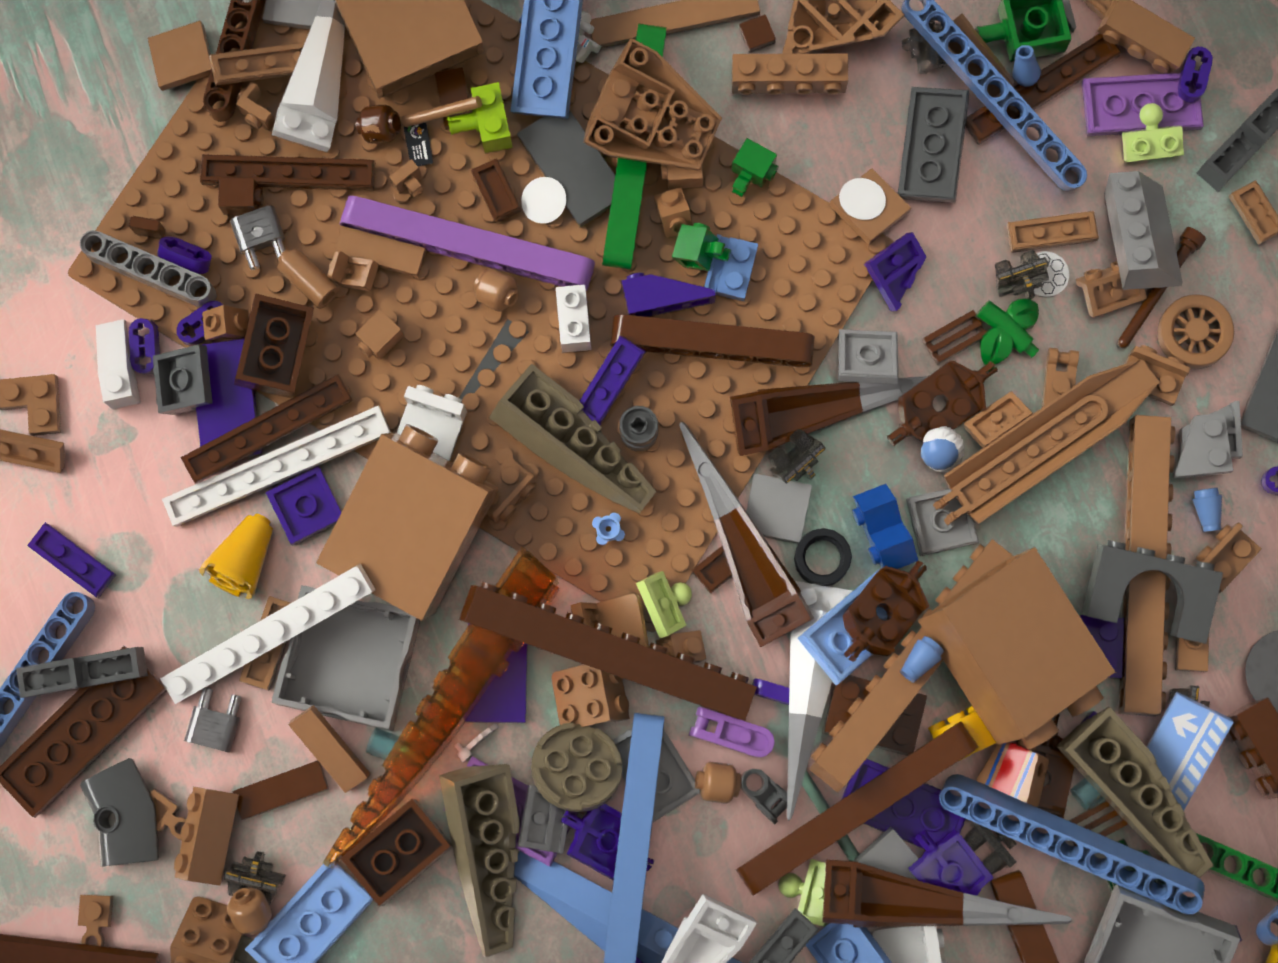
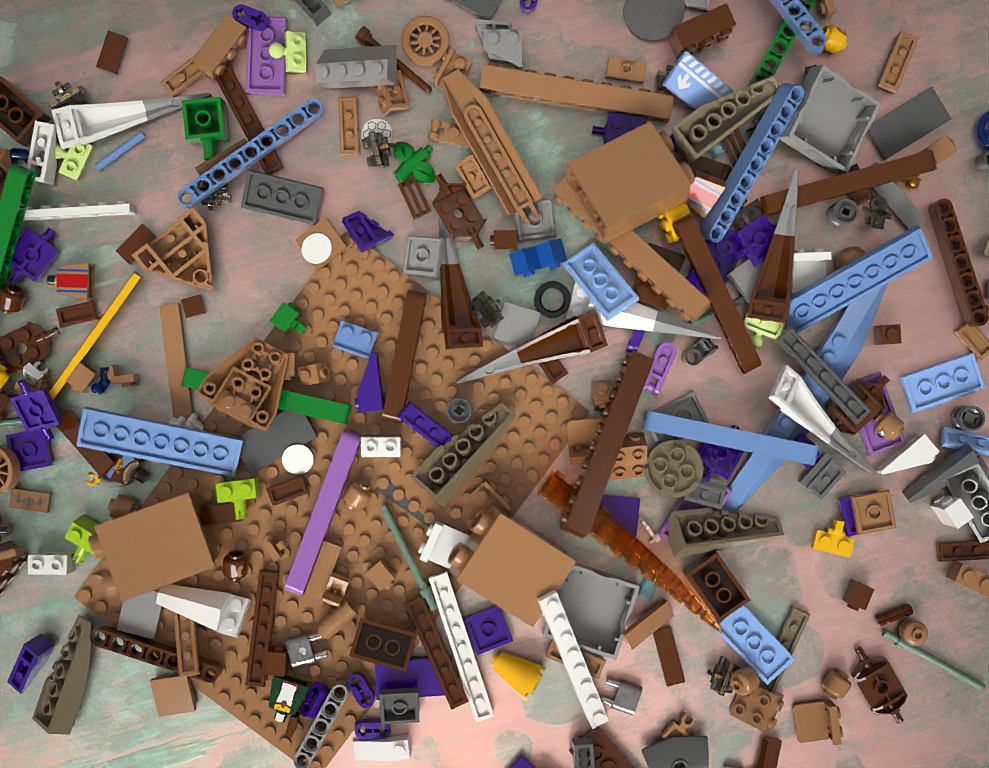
camera: 90 degrees left, 10 degrees up
medium nougat brick [174,786,239,886] -> none
medium nougat bracket [202,305,249,340] -> none
medium nougat bracket [236,81,275,131] -> none
medium nougat bar [402,96,482,127] -> none
black sticker [403,122,433,166] -> none
light blue plate [592,513,625,545] -> none
yellowish green plate [636,571,692,638] -> none
green brick [672,223,731,271] -> none
medium nougat head [695,762,741,804] -> none
medium nougat brick [732,53,848,95] -> none
reddish brown plate [843,561,929,662] -> none
medium blue cone [900,636,944,683] -> none
hair [921,426,965,472] -> none
medium blue cone [1012,45,1041,87] -> none
dark grey arch [1082,540,1223,644] -> none
medium blue cone [1192,487,1222,532] -> none
medium nougat bracket [1195,522,1262,593] -> none
none -> torso [269,675,311,722]
none -> sand green bar [380,504,438,611]
none -> reddish brown brick [490,230,517,252]

